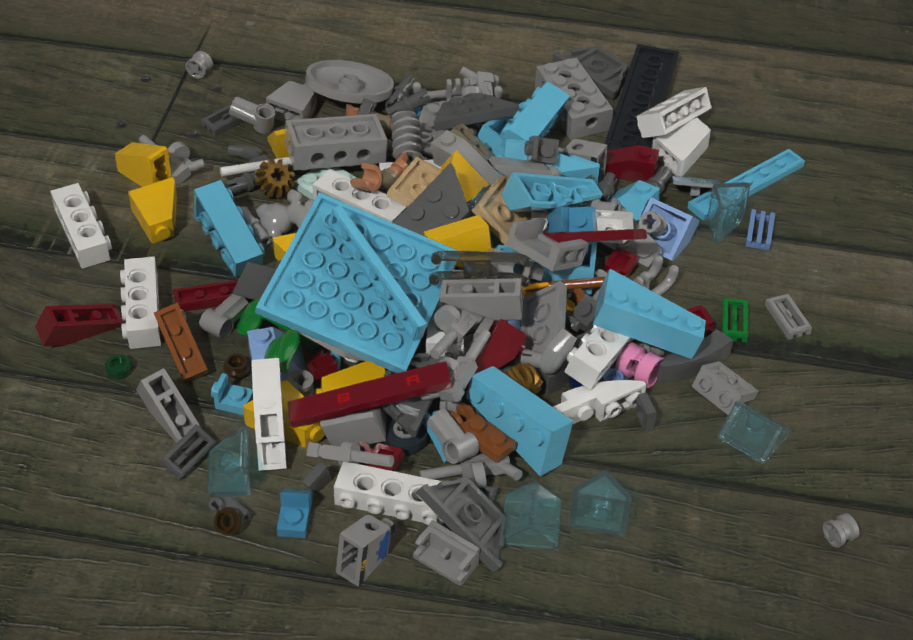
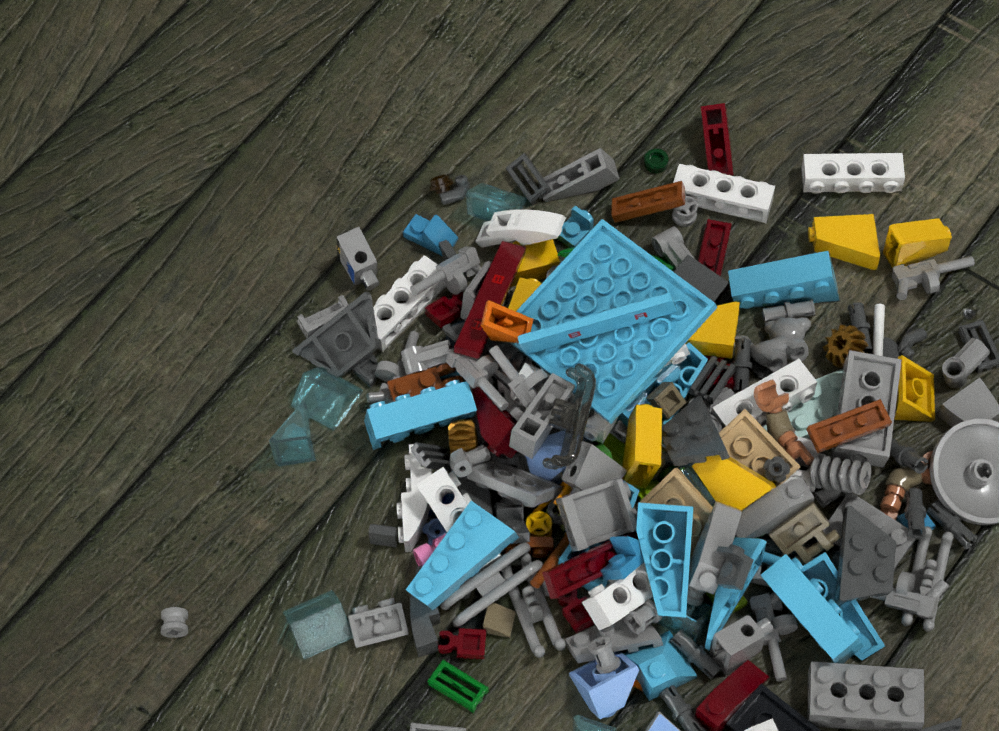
camera: 120 degrees right, 15 degrees up
none -> dark grey tile [410,442,452,471]
none -> orange slope [481,300,534,343]
none -> dark grey plate [763,456,790,483]
none -> dark orange plate [806,399,892,453]

